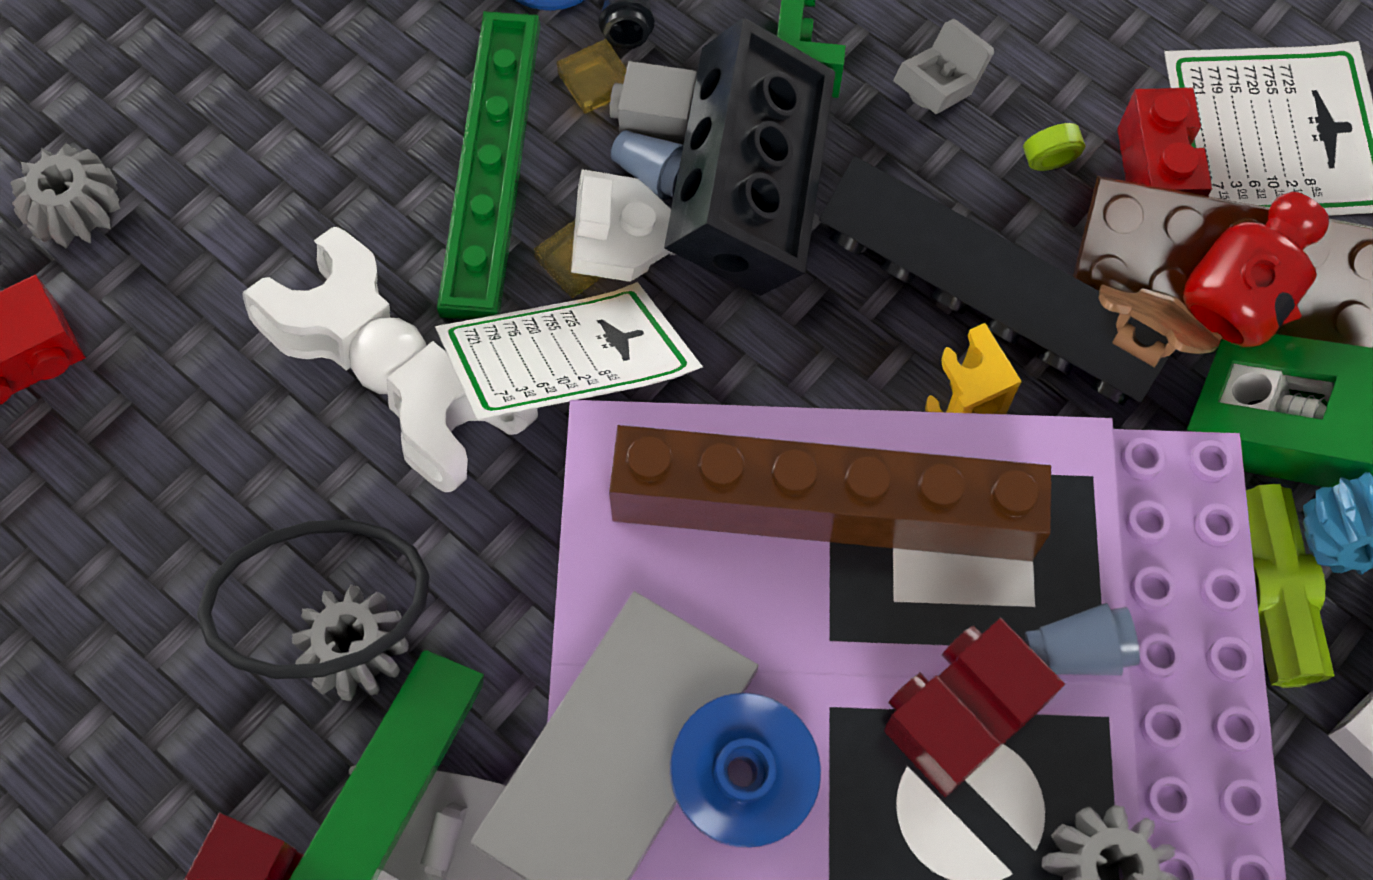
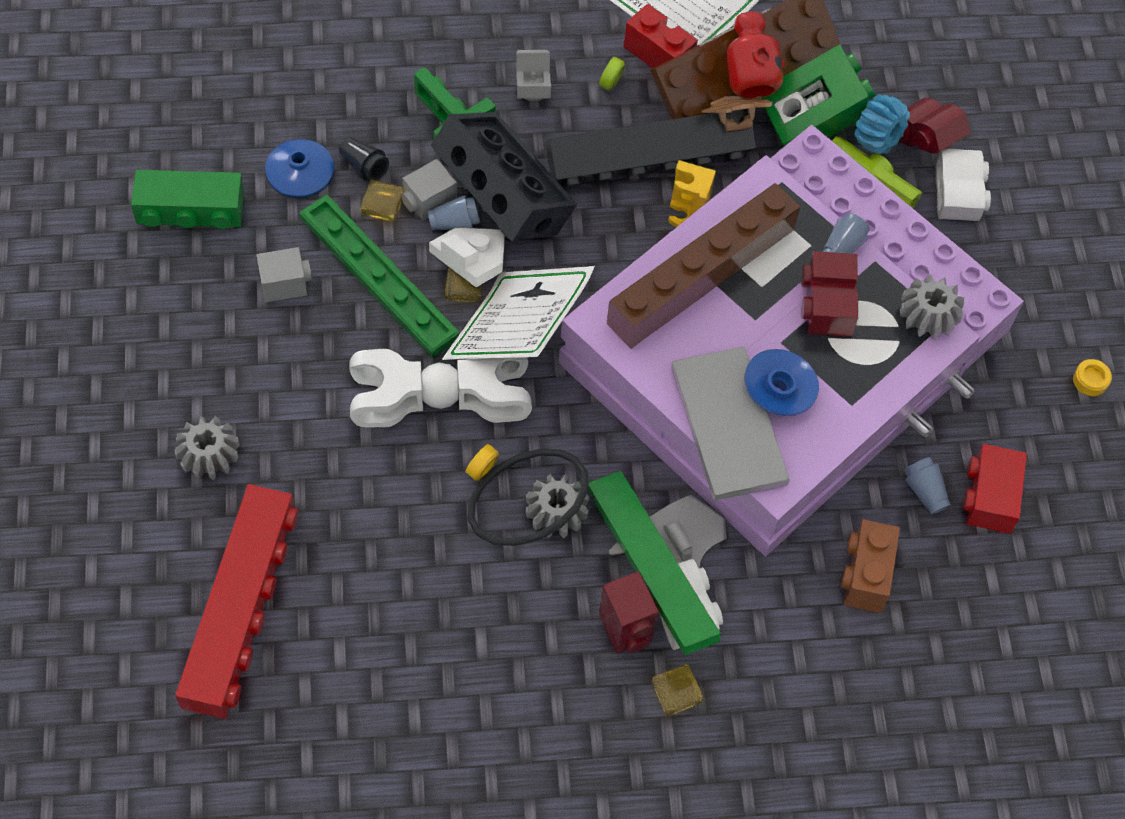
camera: 50 degrees left, 5 degrees down
none -> light grey brick [256,247,312,302]
none -> yellow tile [465,444,499,481]

